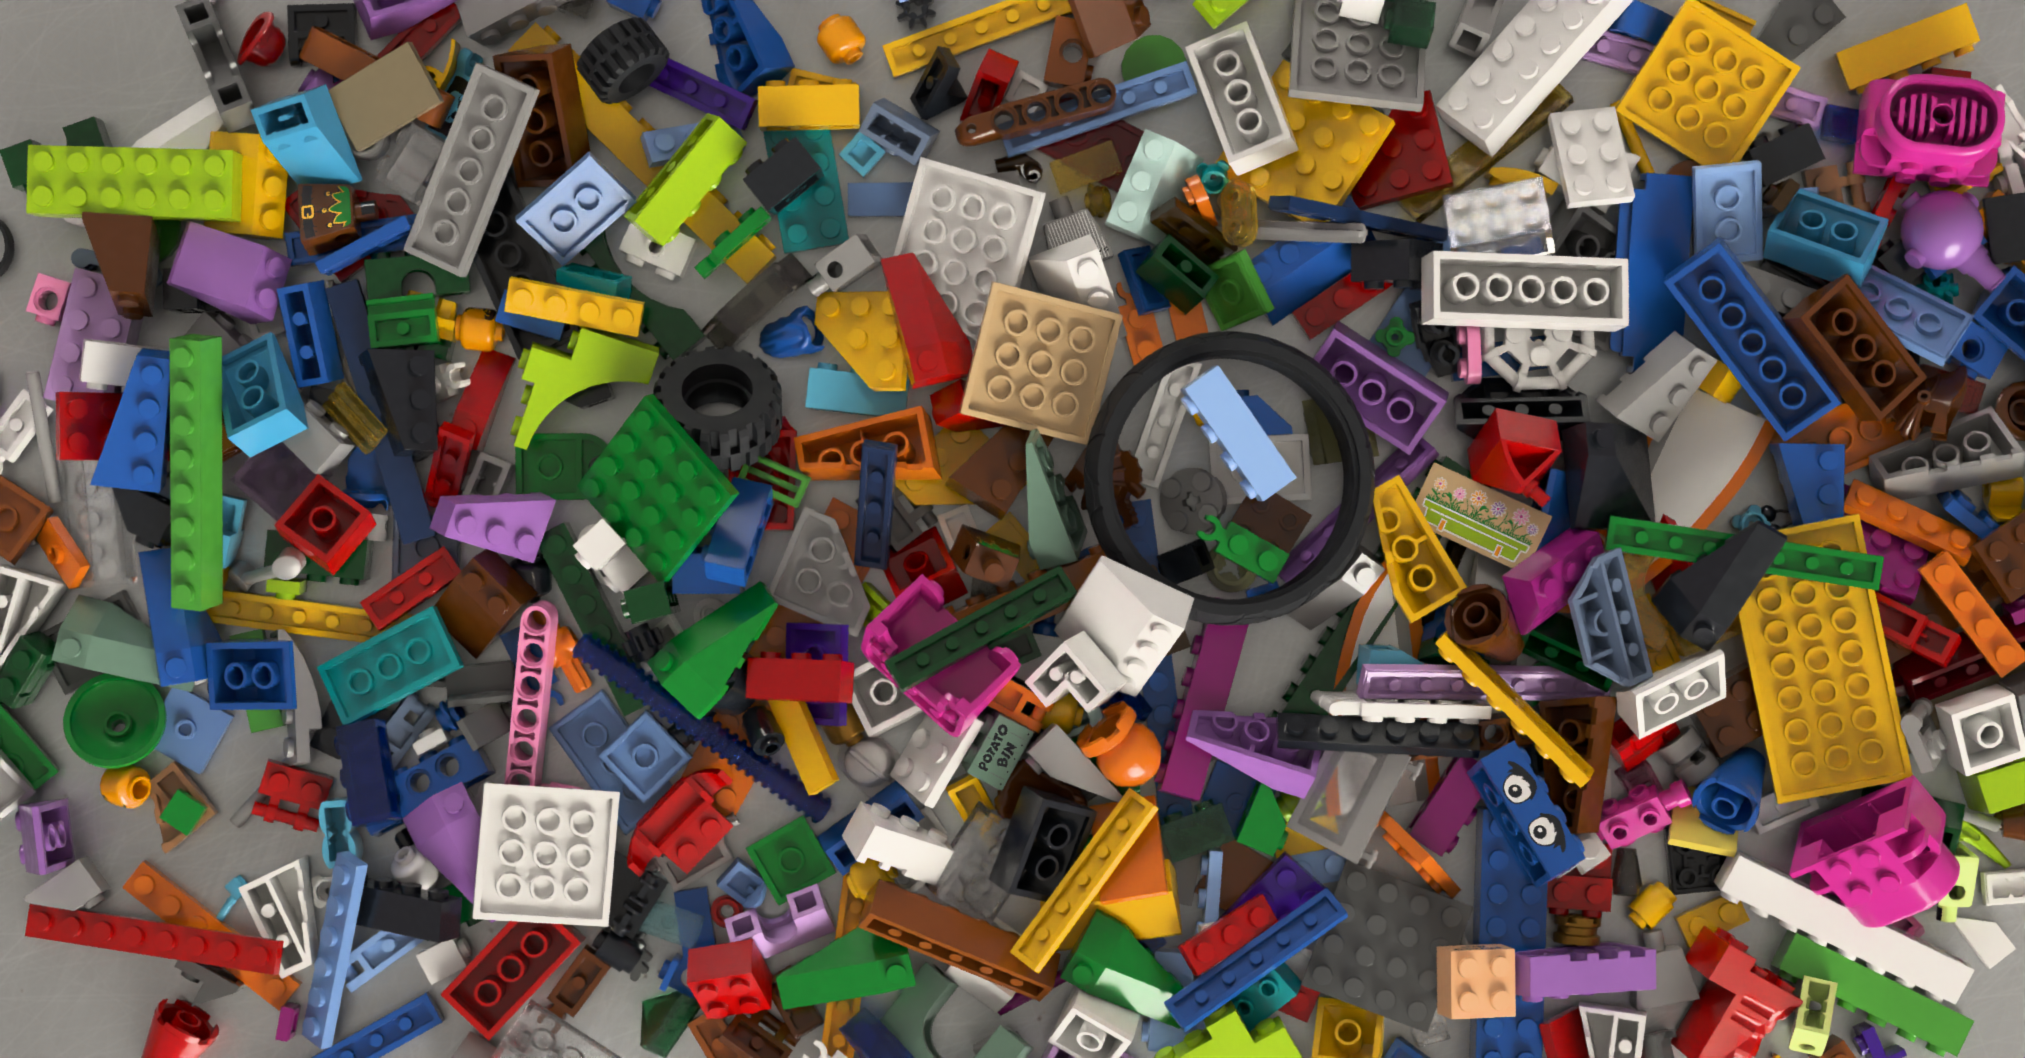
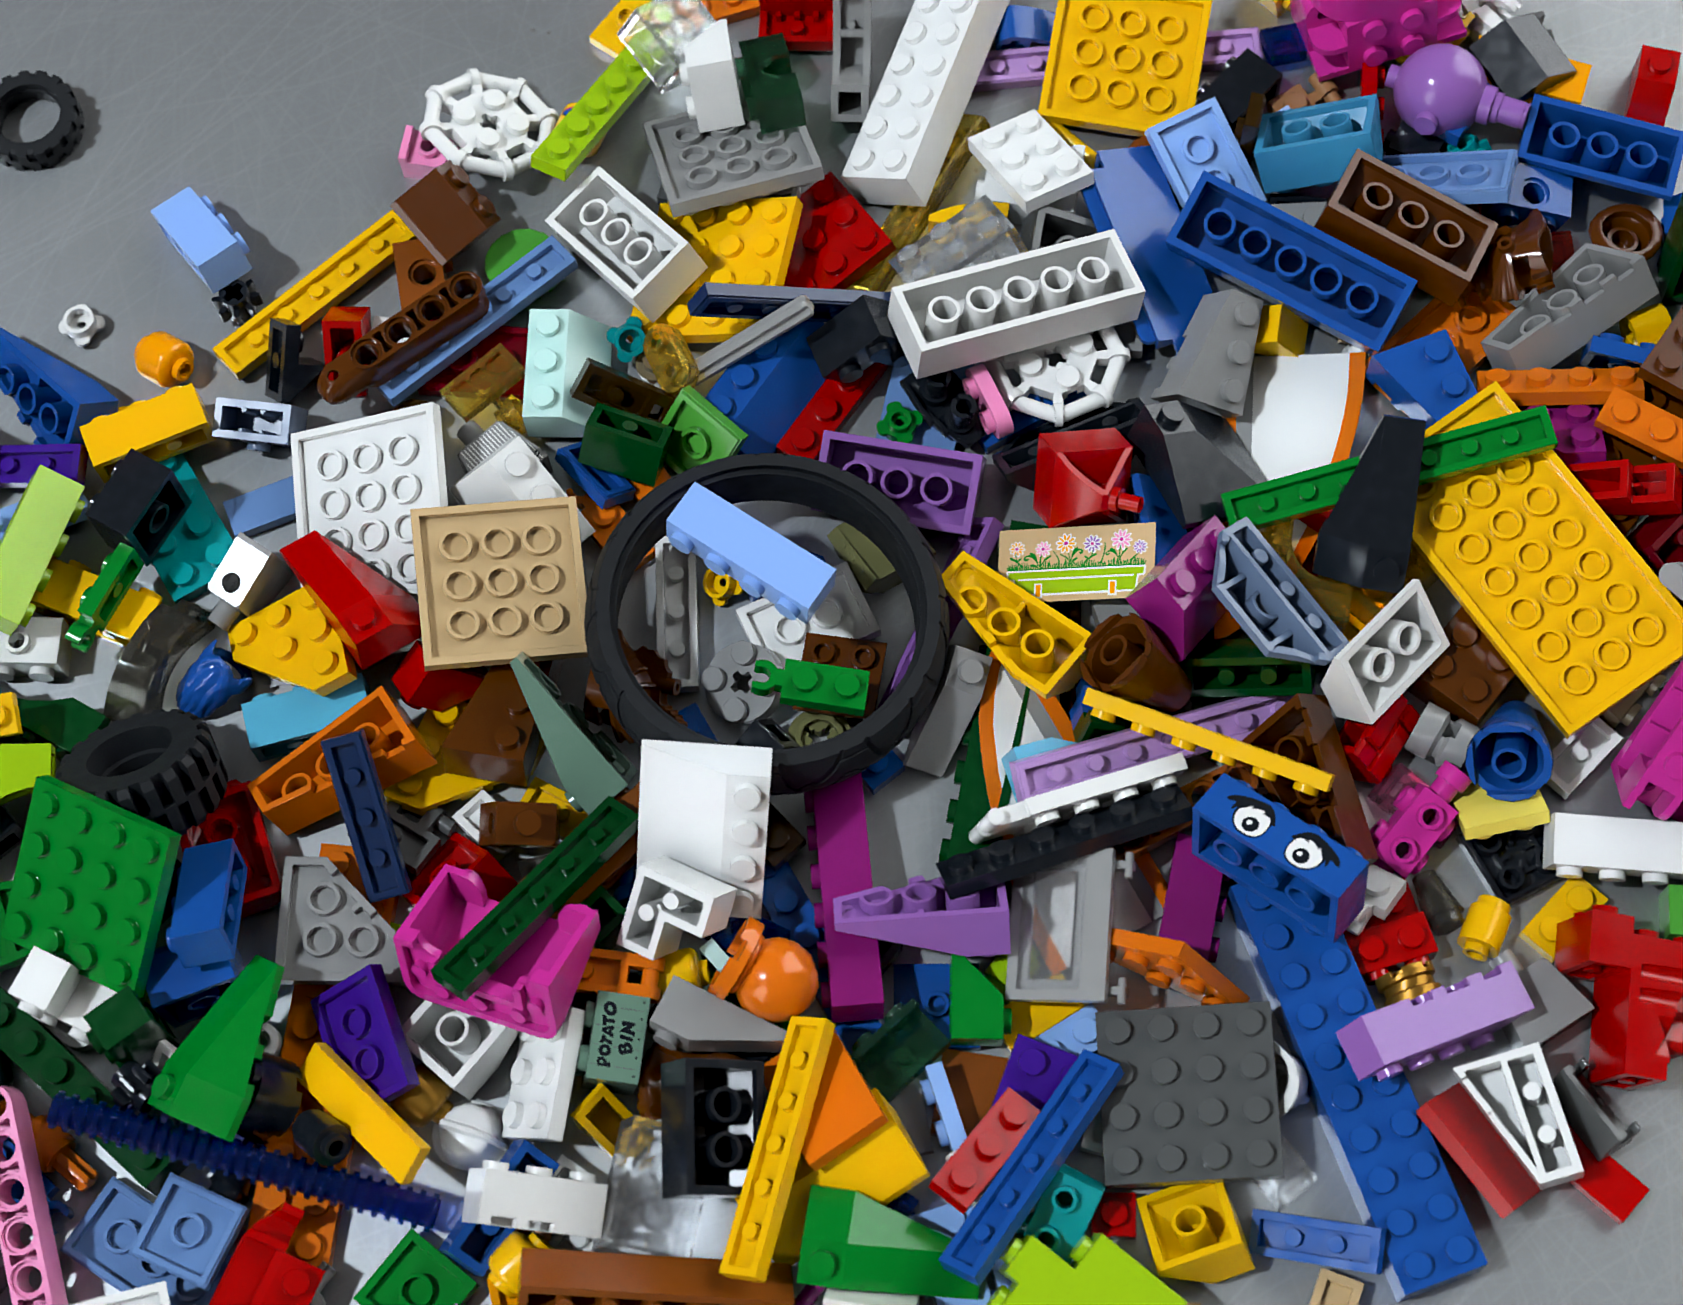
camera: 15 degrees left, 20 degrees down
bright green tile [738,456,812,509] -> none
red brick [745,652,854,704] -> none
medium azure plate [839,132,886,178] -> none
orange plate [1181,174,1218,227] -> none
light nougat brick [1437,944,1516,1019] -> none

